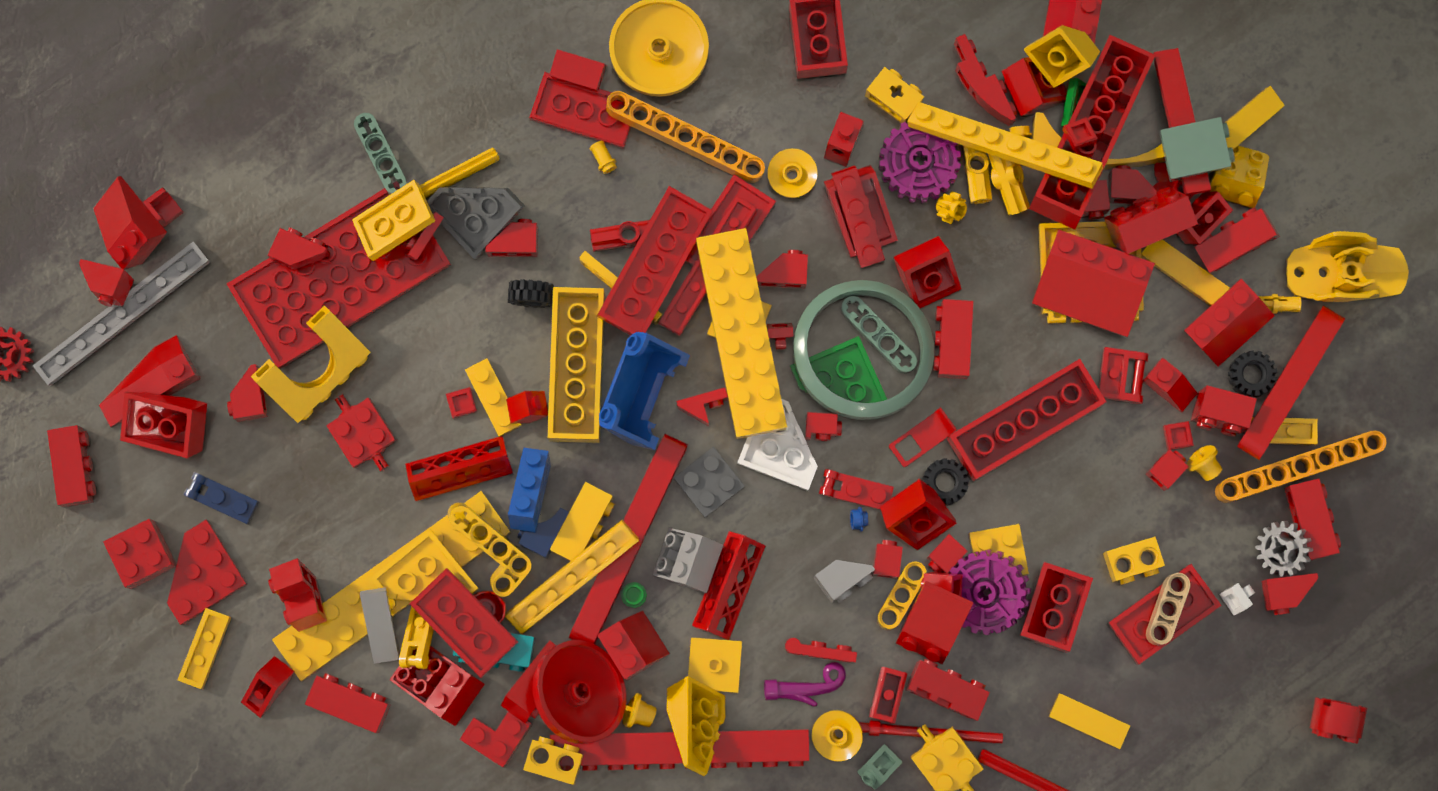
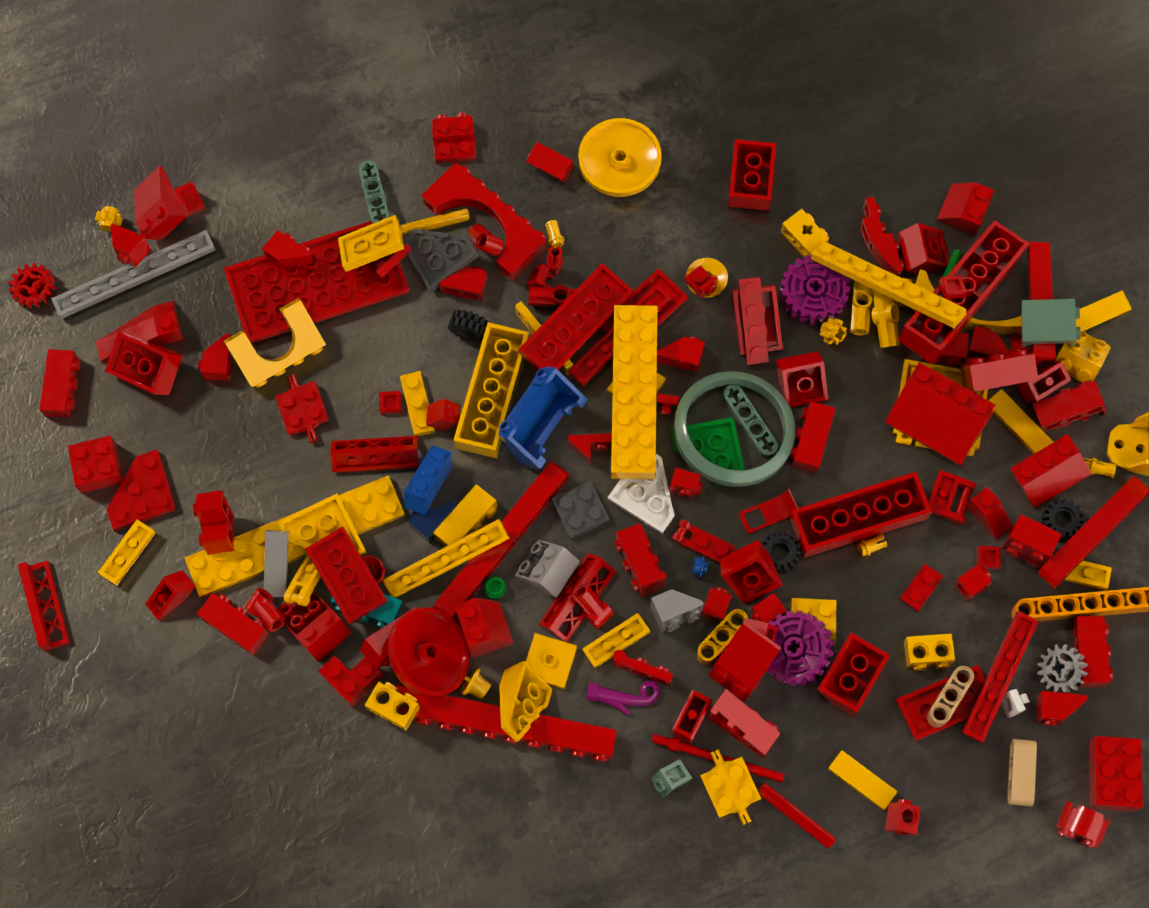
camera: 15 degrees right, 10 degrees down
dark blue plate [183,472,259,524] -> none
yellow beam [447,502,531,597] -> none
red tile [529,72,636,149] -> none
light orange beam [606,91,765,183] -> none
yellow dish [812,710,863,761] -> none
red torso [824,112,864,167] -> none
yellow slope [1024,25,1100,88] -> none
yellow piece [1187,445,1223,481] -> none
none -> red fence [18,560,70,651]
none -> yellow gear [95,206,123,232]
none -> red piece [244,588,285,632]
none -> red arch [421,162,547,282]
none -> red plate [431,113,476,163]
none -> red piece [468,223,504,257]
none -> red tile [526,264,554,287]
none -> red pin [546,246,563,276]
none -> red piece [572,584,614,629]
none -> yellow plate [582,613,650,669]
none -> red wedge [613,523,667,597]
none -> red bracket [684,265,718,298]
none -> yellow pin [857,534,887,557]
none -> red brick [885,799,921,836]
none -> red plate [899,564,943,613]
none -> red tile [961,611,1039,743]
none -> tan beam [1008,738,1037,807]
none -> red brick [1089,736,1143,812]

